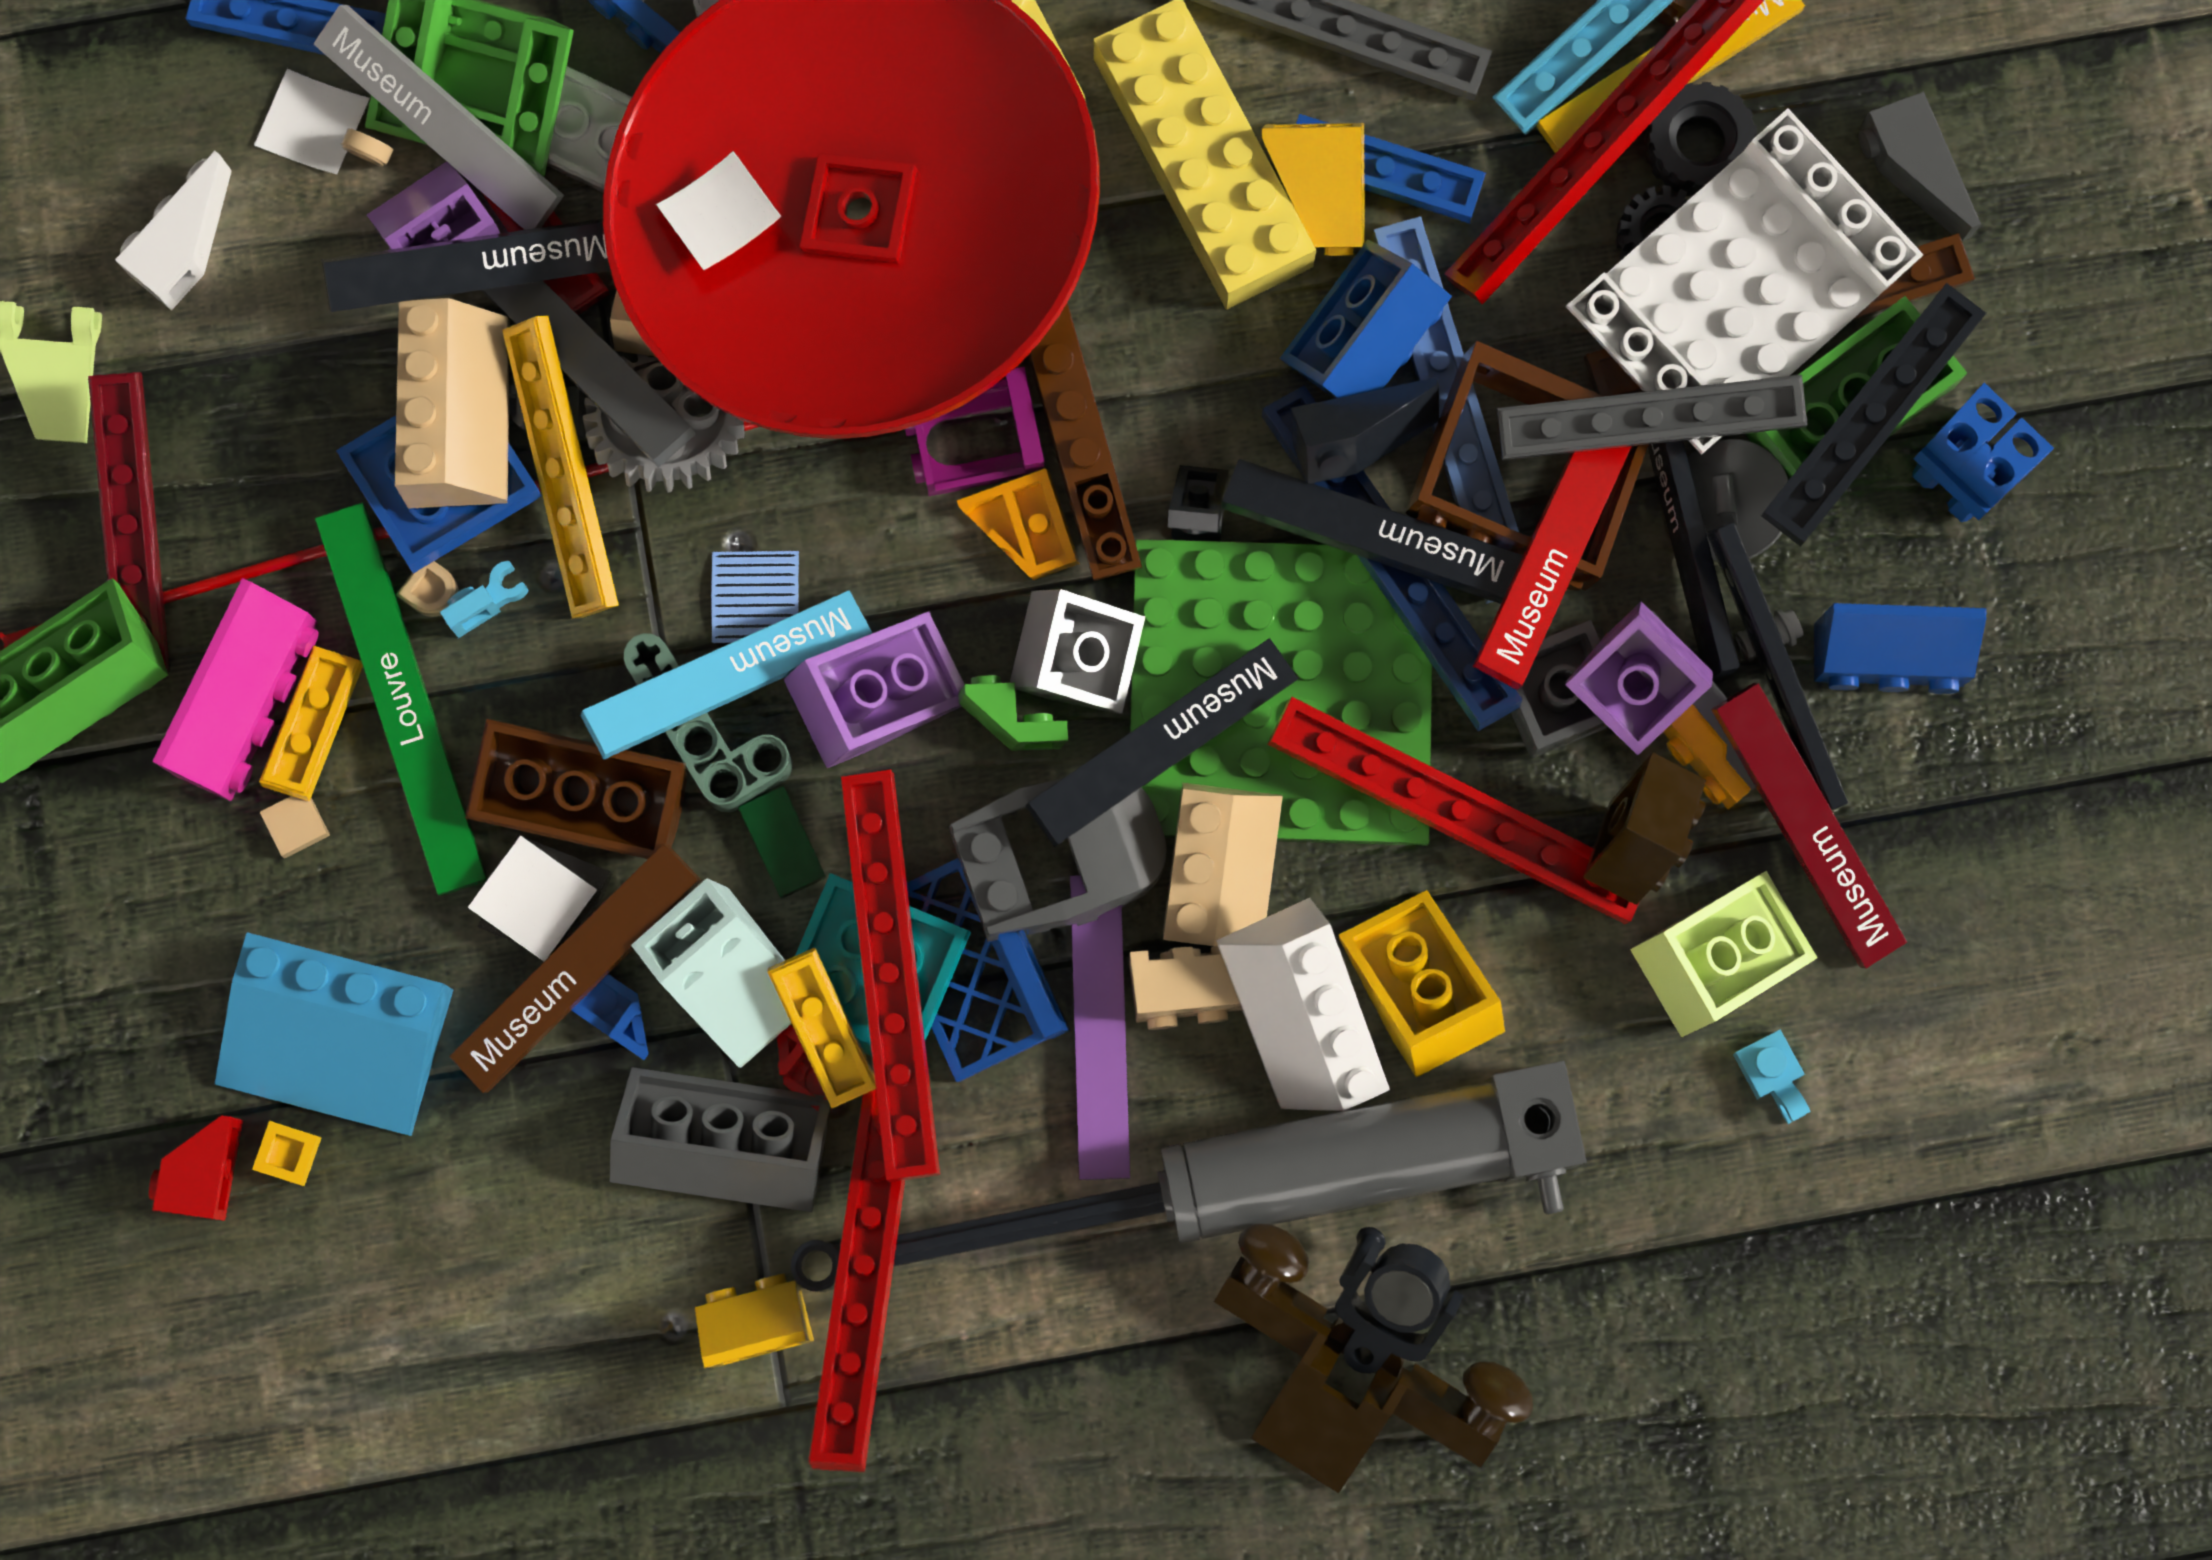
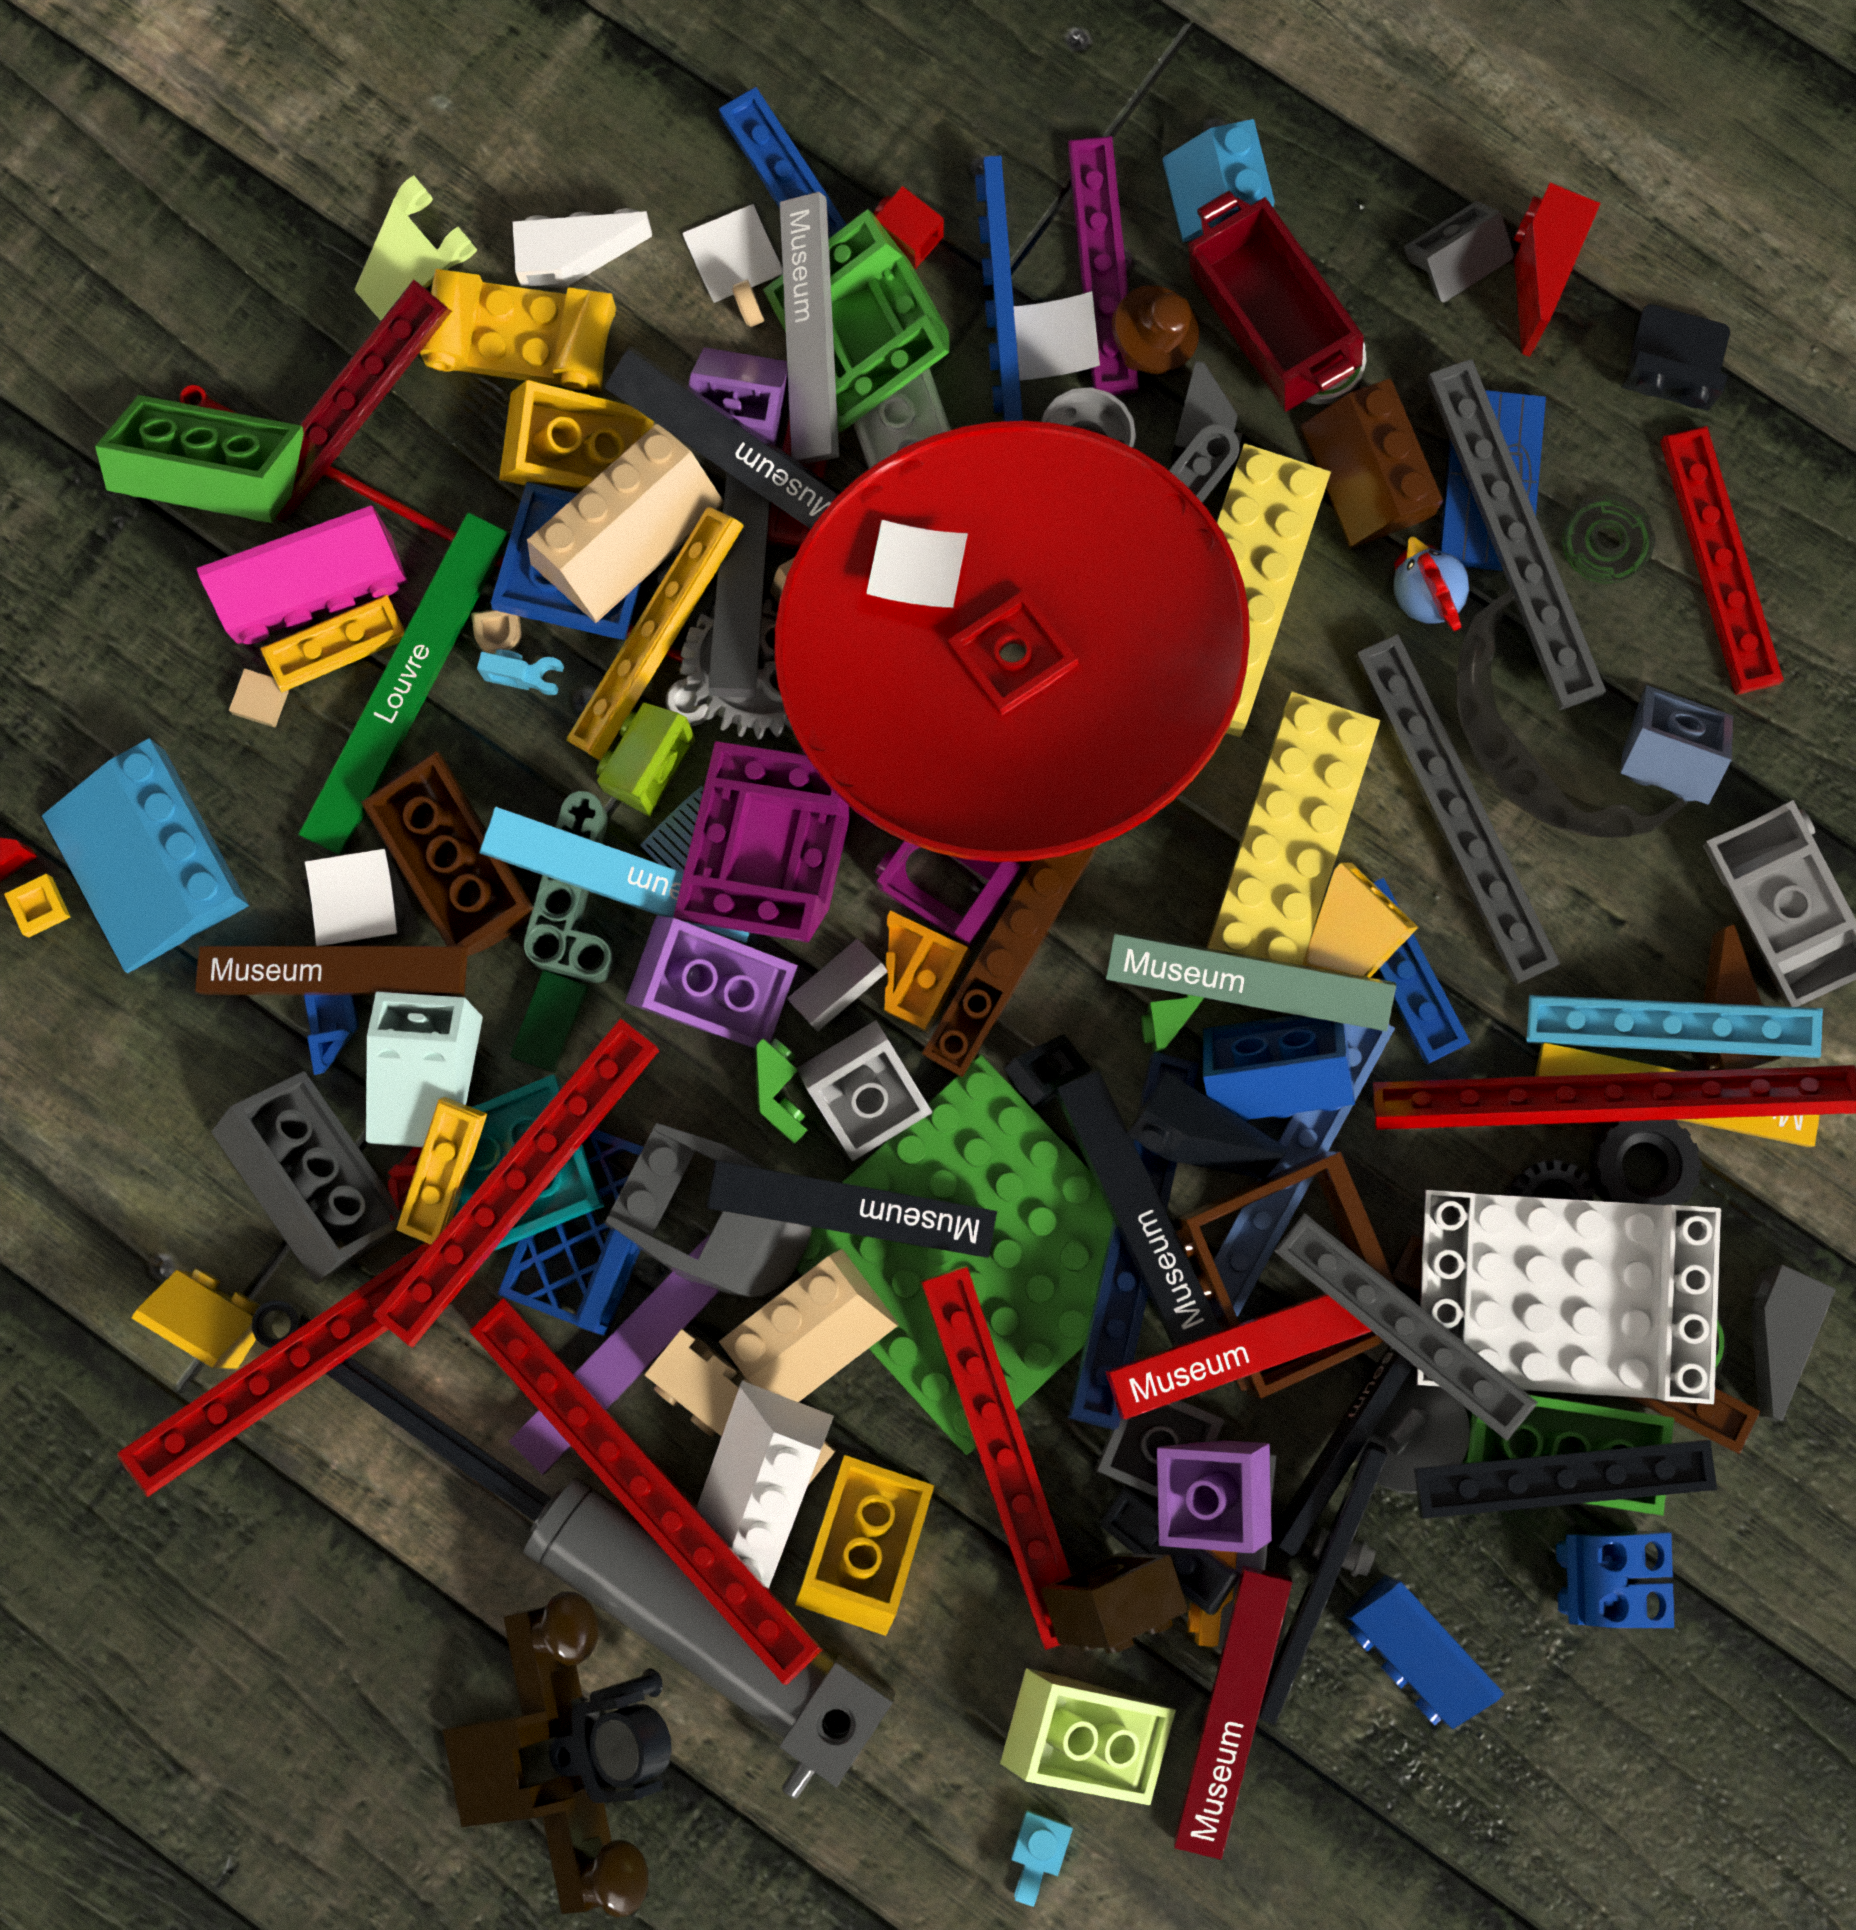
camera: 50 degrees right, 0 degrees up
none -> yellow piece [420,269,616,391]
none -> red plate [469,1298,823,1685]
none -> yellow slope [499,380,654,494]
none -> lime slope [596,702,696,817]
none -> white tile [666,679,708,727]
none -> magenta slope [673,741,849,943]
none -> light grey tile [787,938,888,1032]
none -> black tile [1099,1486,1241,1615]
none -> sand green tile [1106,931,1396,1031]
none -> bright green slope [1141,992,1204,1053]

